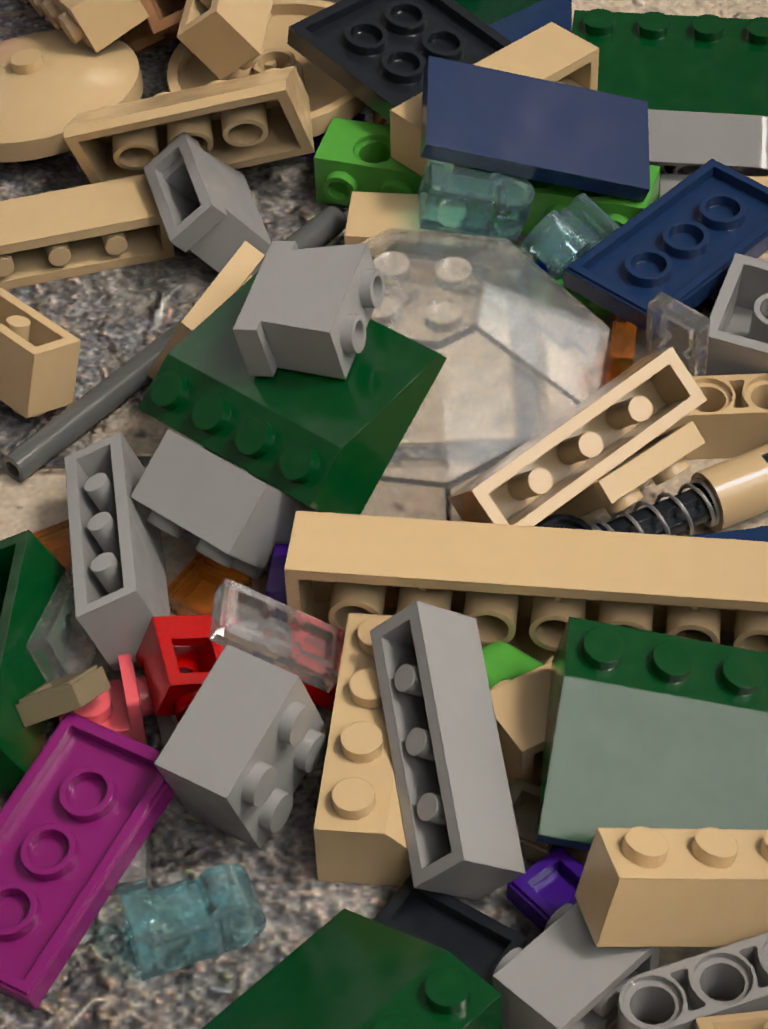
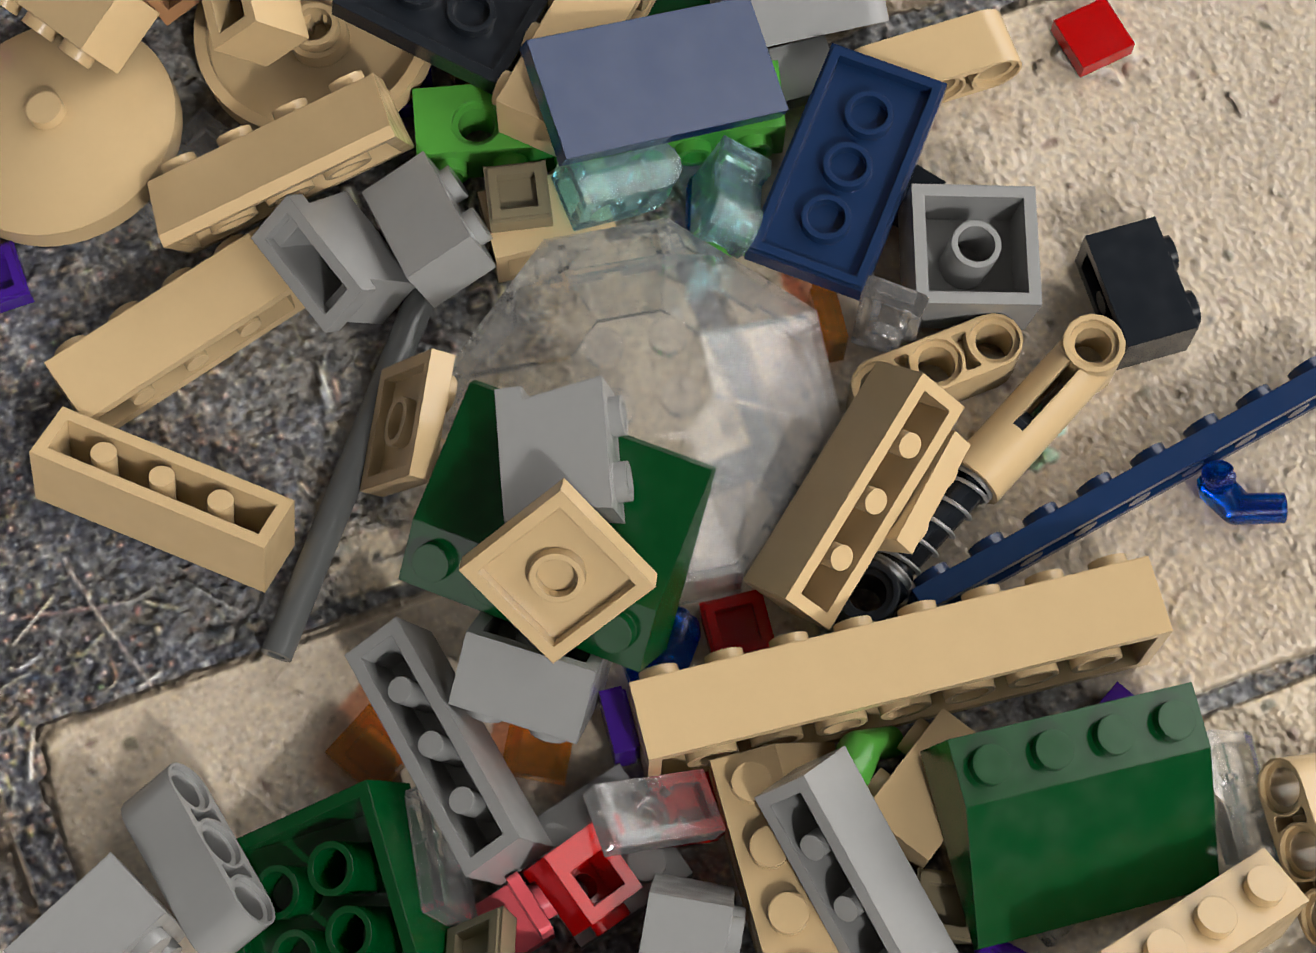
camera: 25 degrees left, 25 degrees up
none -> light grey brick [361,151,497,308]
none -> tan plate [459,478,658,664]
none -> dark tan tile [483,160,553,233]

